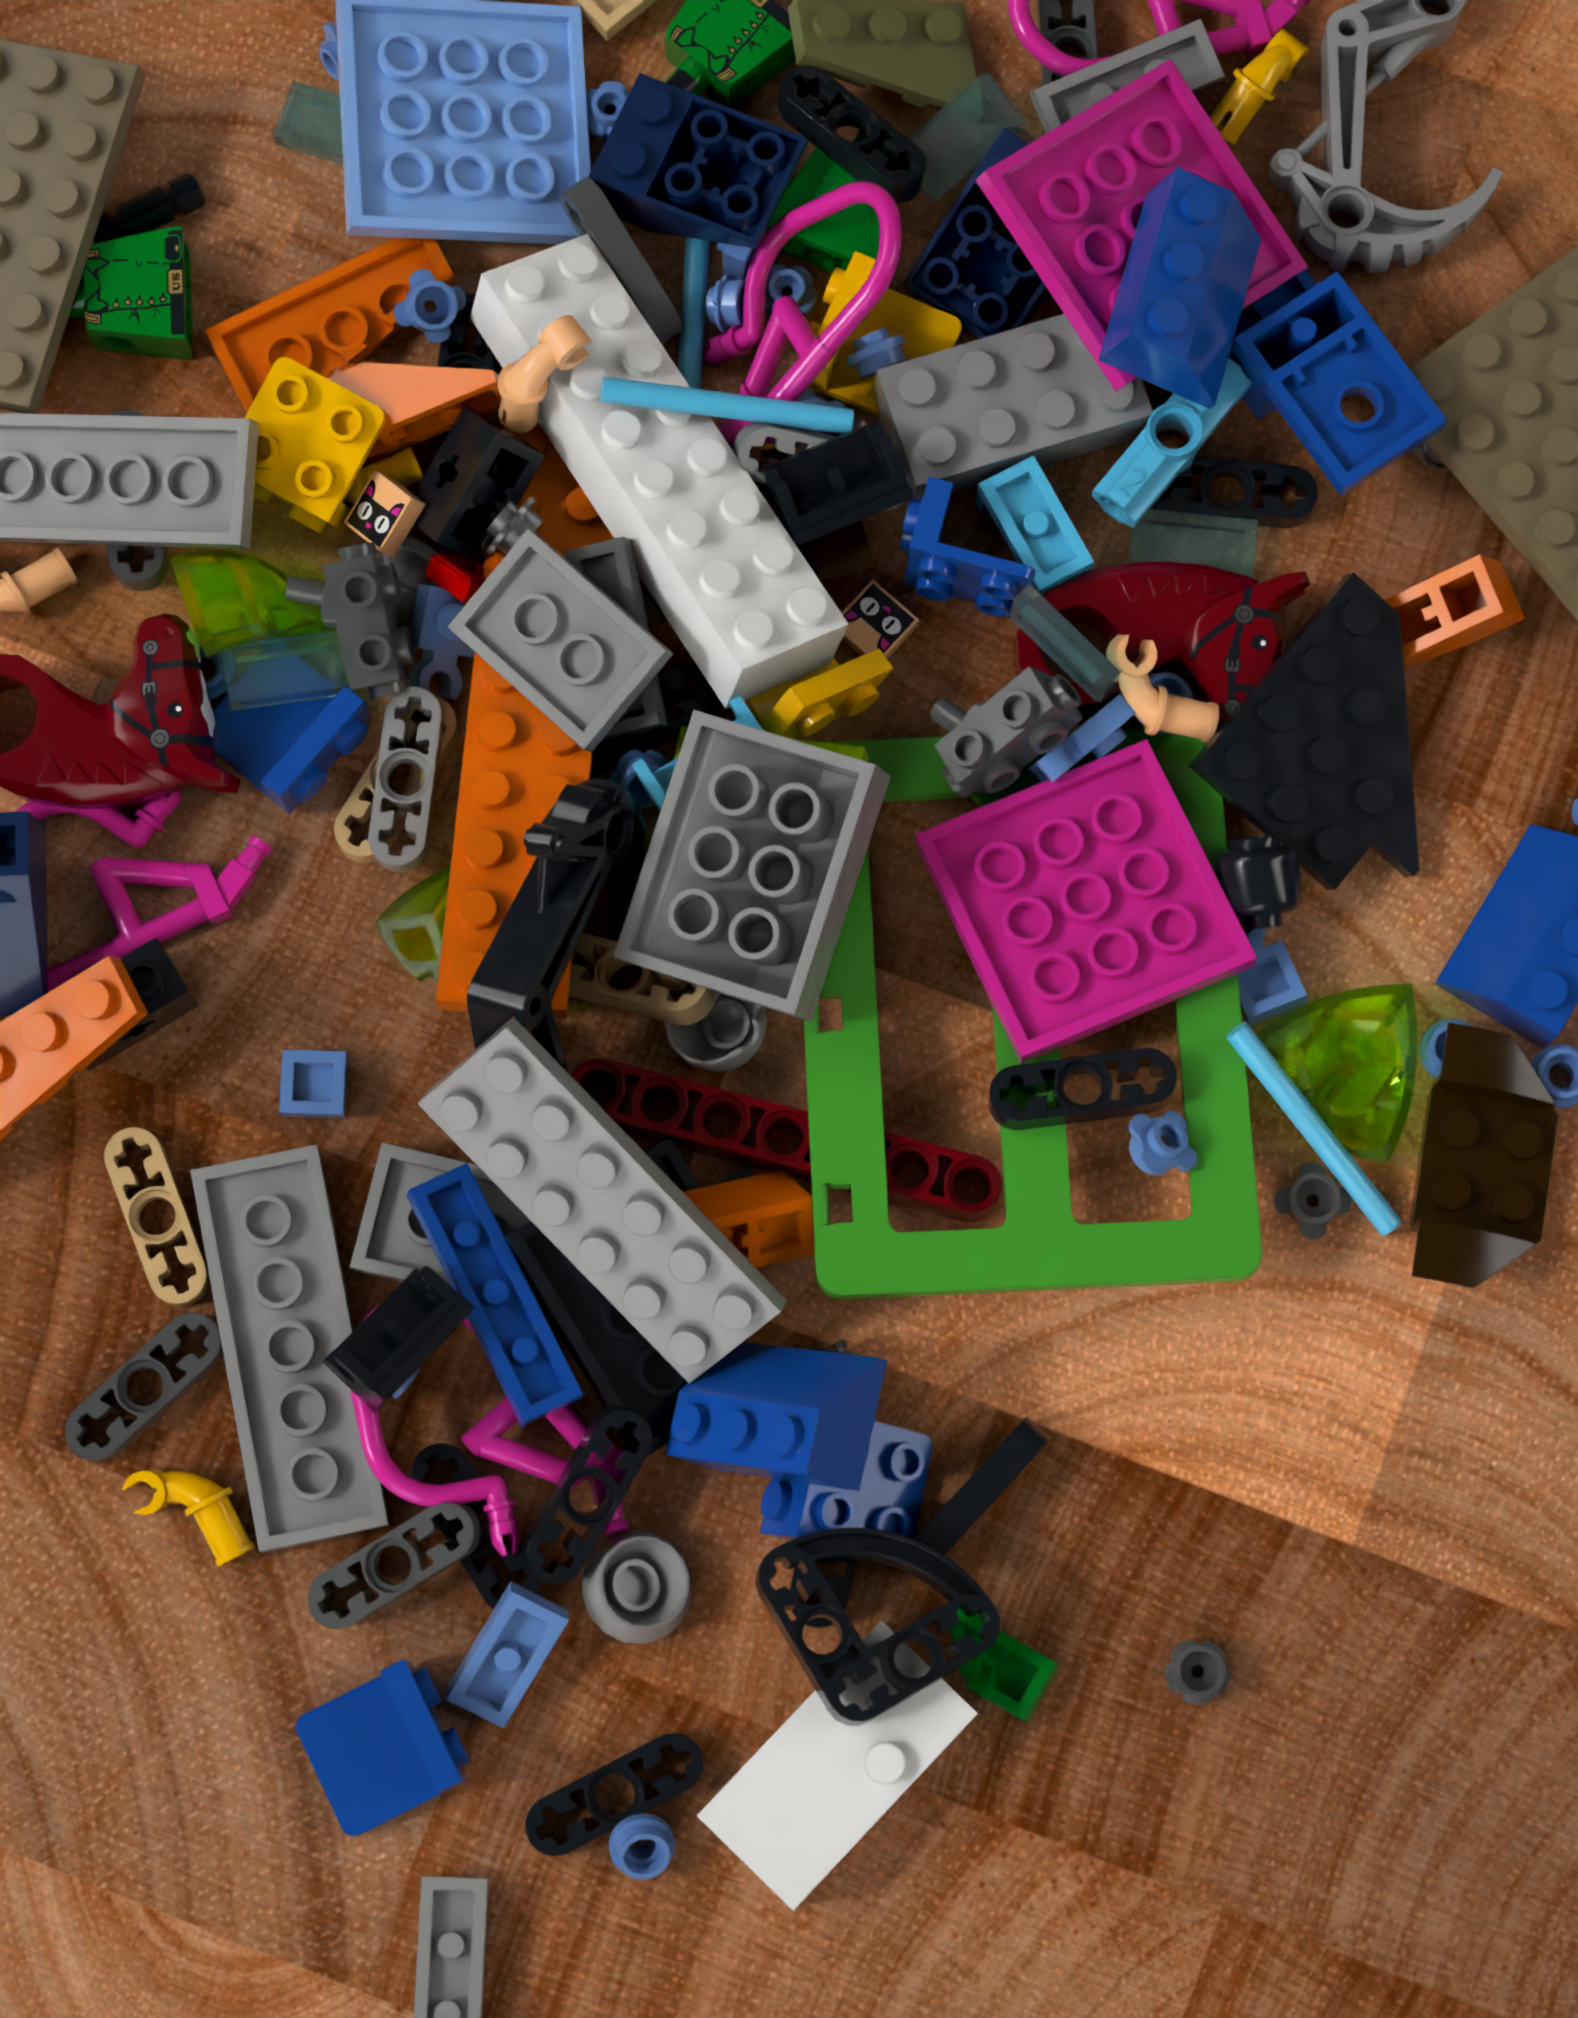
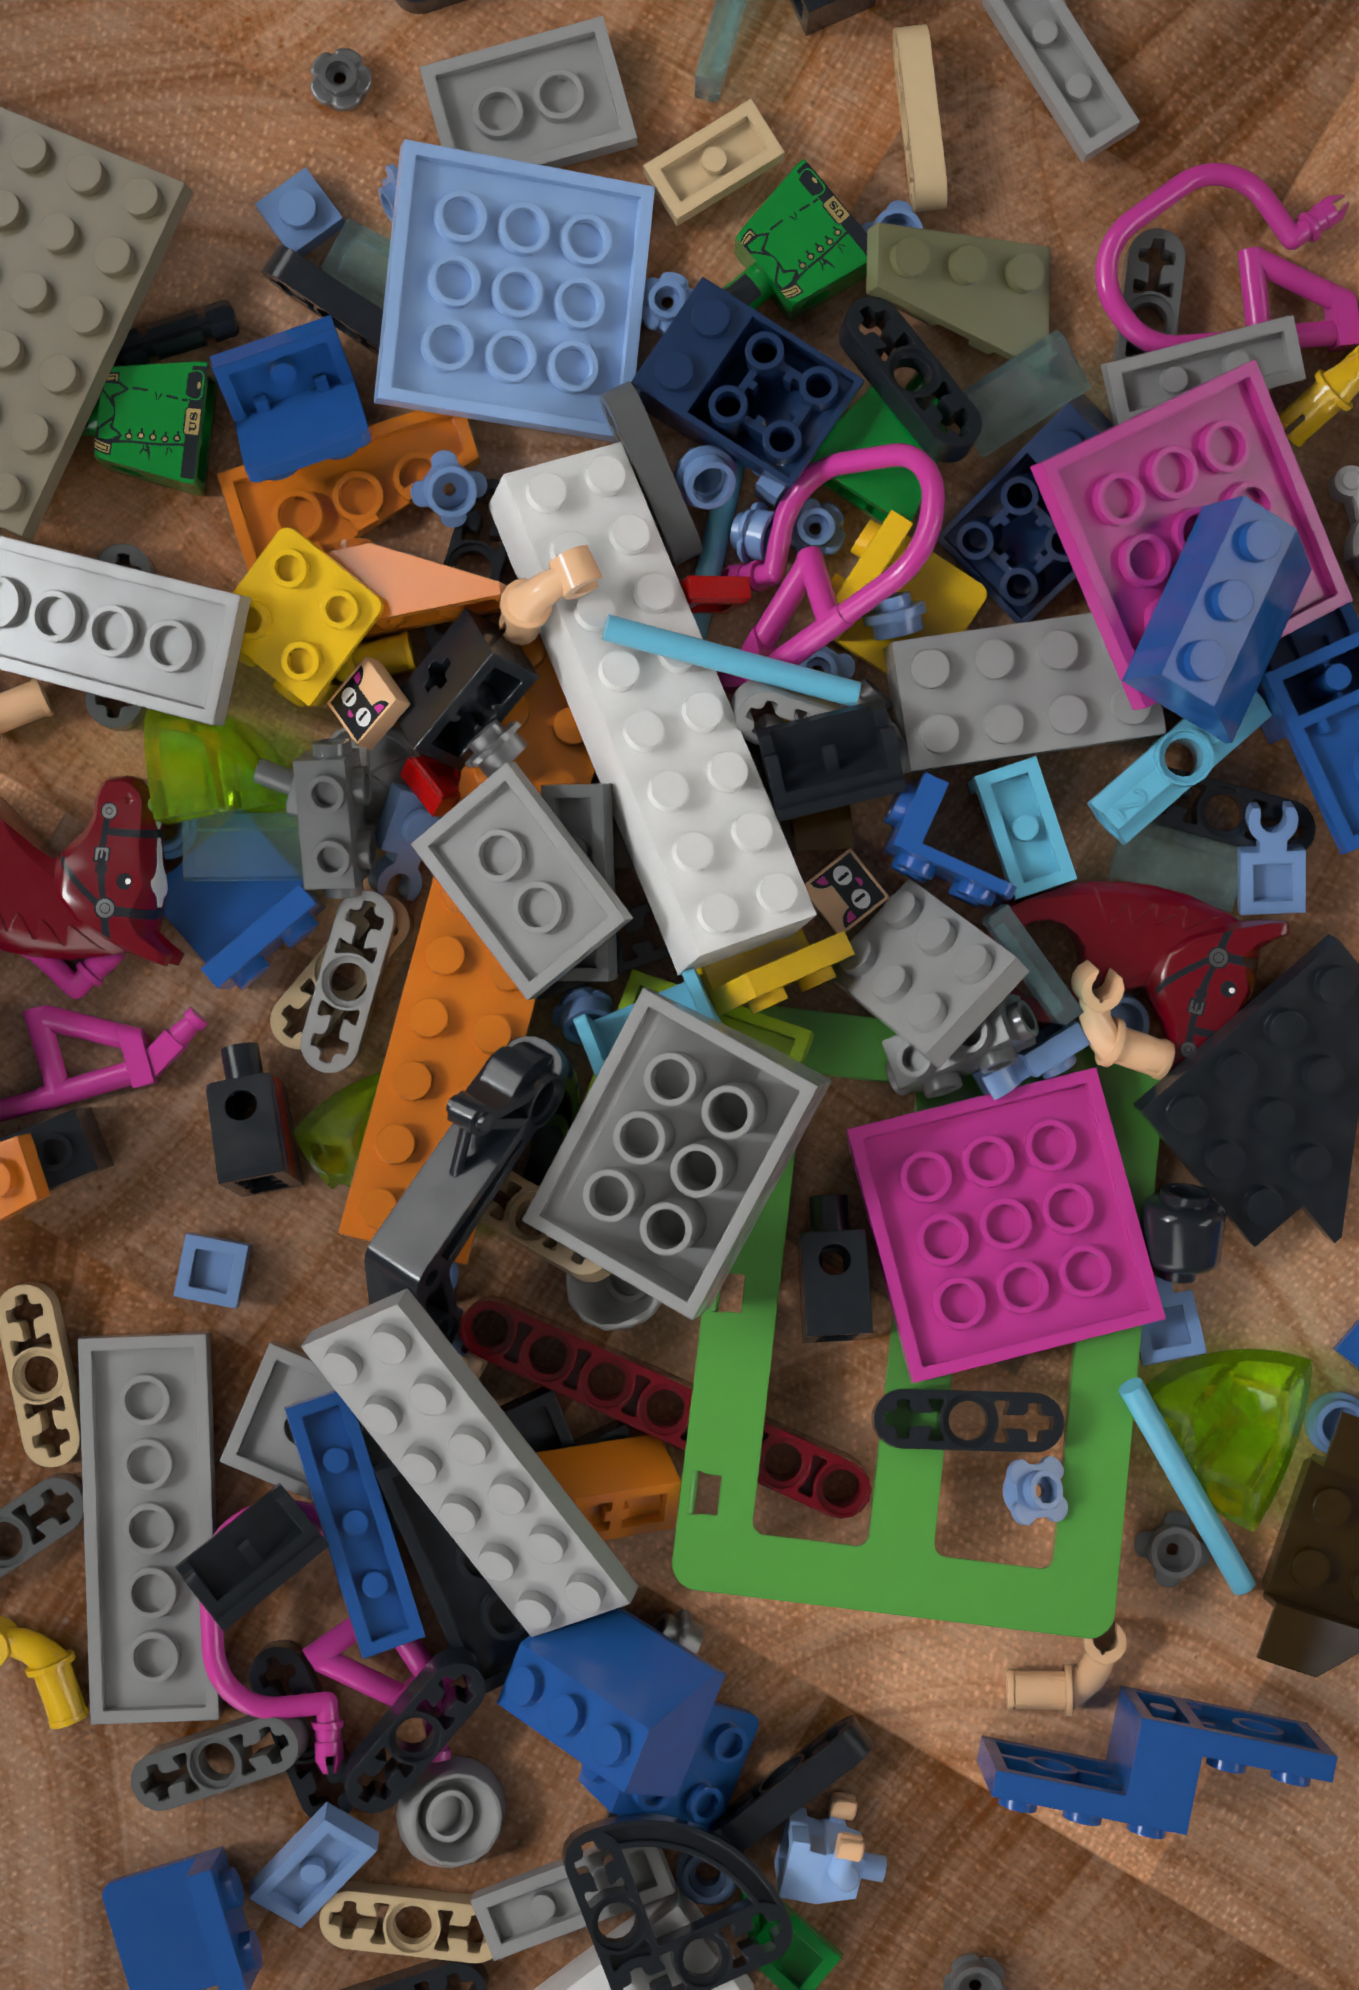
camera: 10 degrees right, 10 degrees up
none -> black torso [206,1042,305,1197]
none -> blue bracket [210,315,372,482]
none -> medium blue plate [255,167,346,257]
none -> black beam [261,244,383,356]
none -> tan beam [319,1881,493,1963]
none -> light grey plate [470,1846,676,1961]
none -> medium blue plate [673,445,737,510]
none -> medium blue plate [676,1852,737,1905]
none -> red tile [679,575,751,614]
none -> light blue piece [774,1792,887,1904]
none -> black torso [797,1194,873,1343]
none -> light grey plate [831,878,1030,1069]
none -> blue bracket [977,1685,1338,1839]
none -> light nougat piece [1006,1622,1127,1717]
none -> medium blue plate [1237,801,1306,915]

